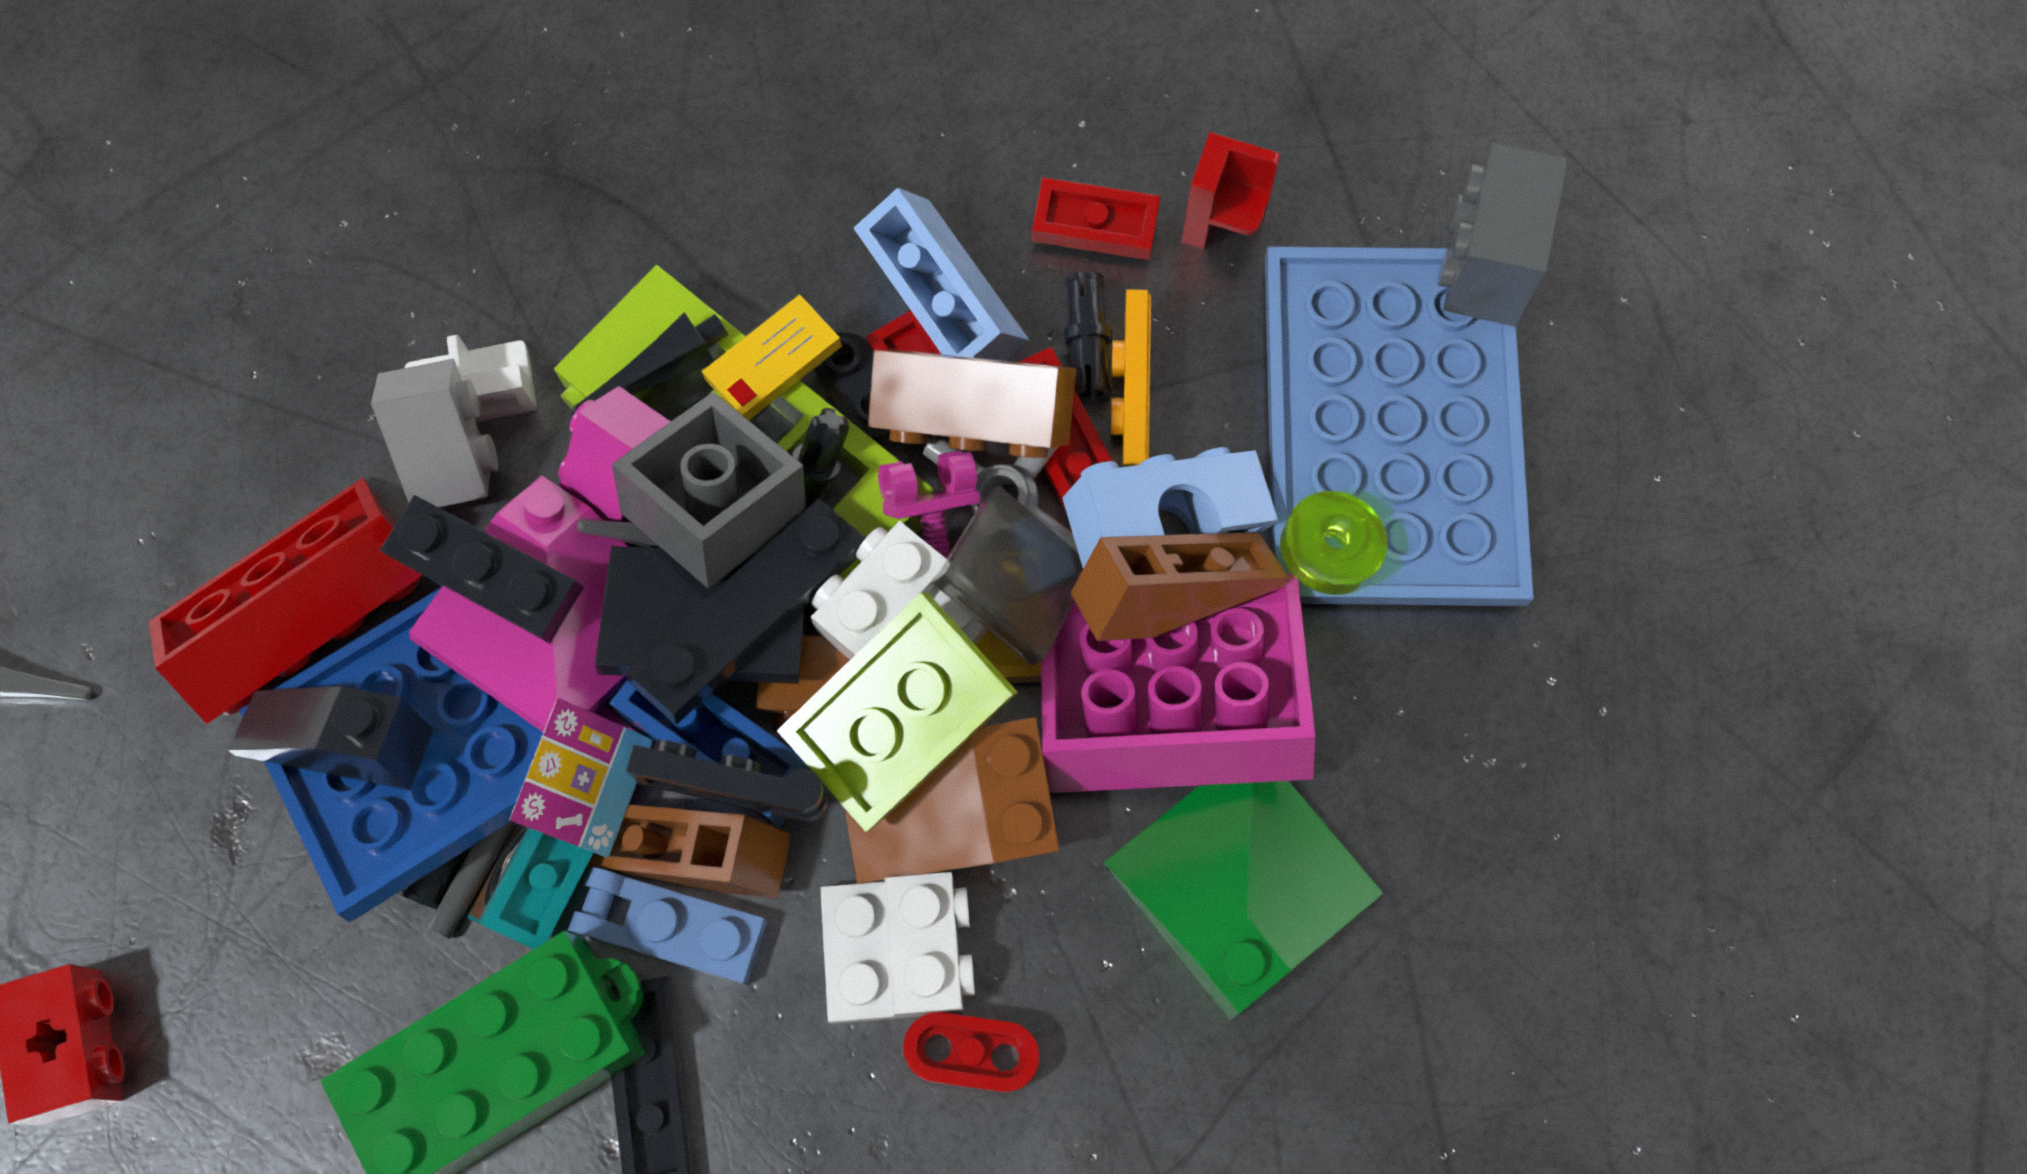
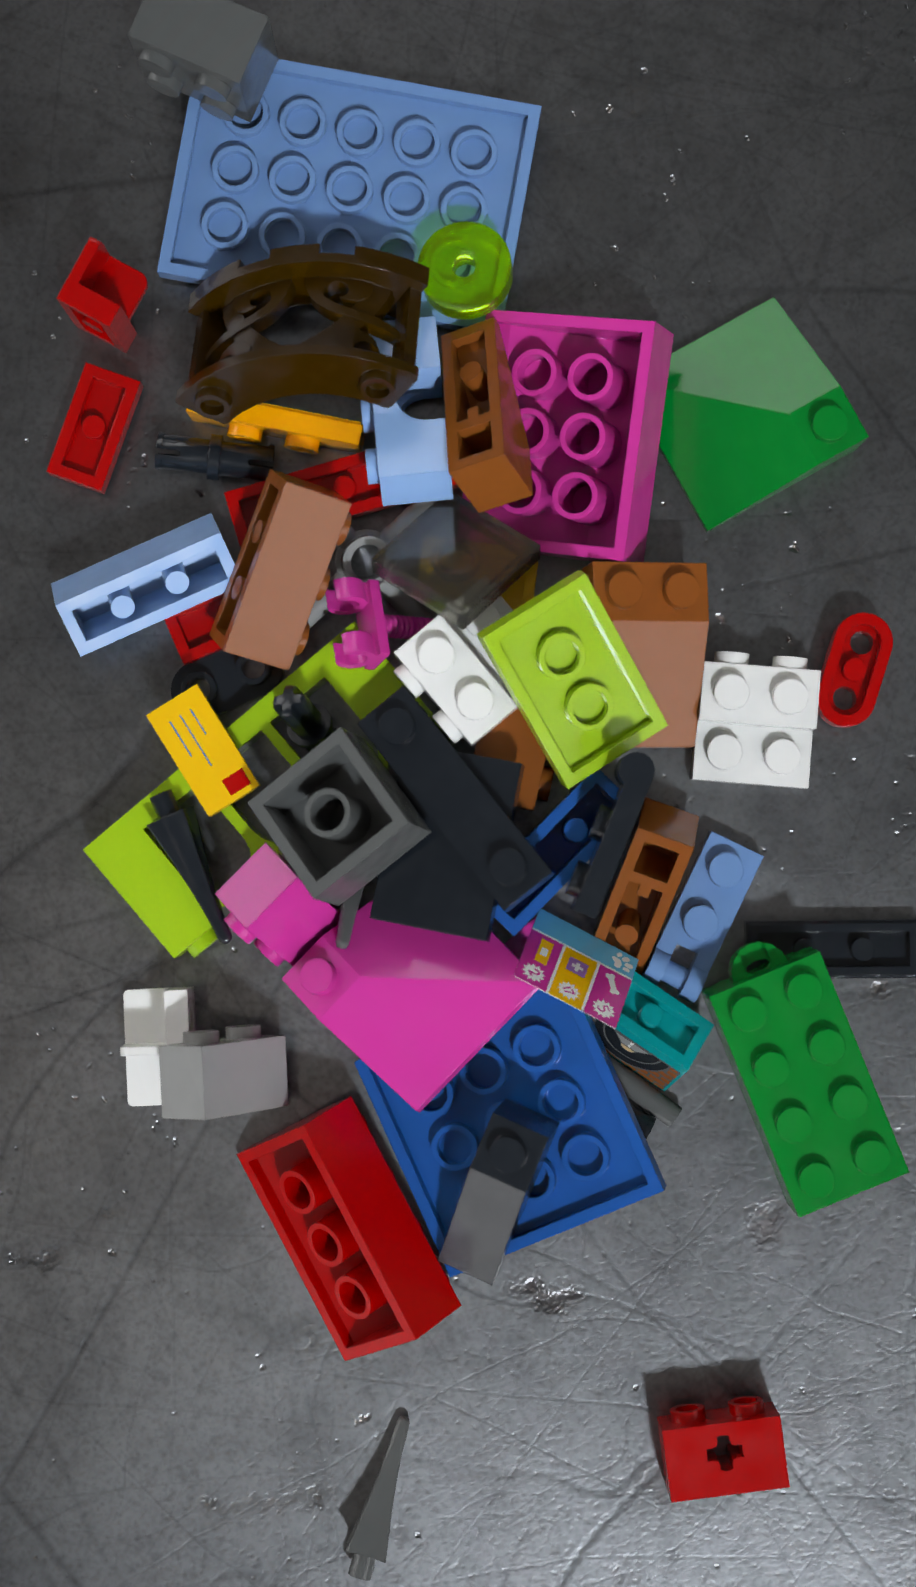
camera: 85 degrees left, 15 degrees up
black plate [379,495,584,644] -> none
none -> dark brown fence [175,243,430,424]

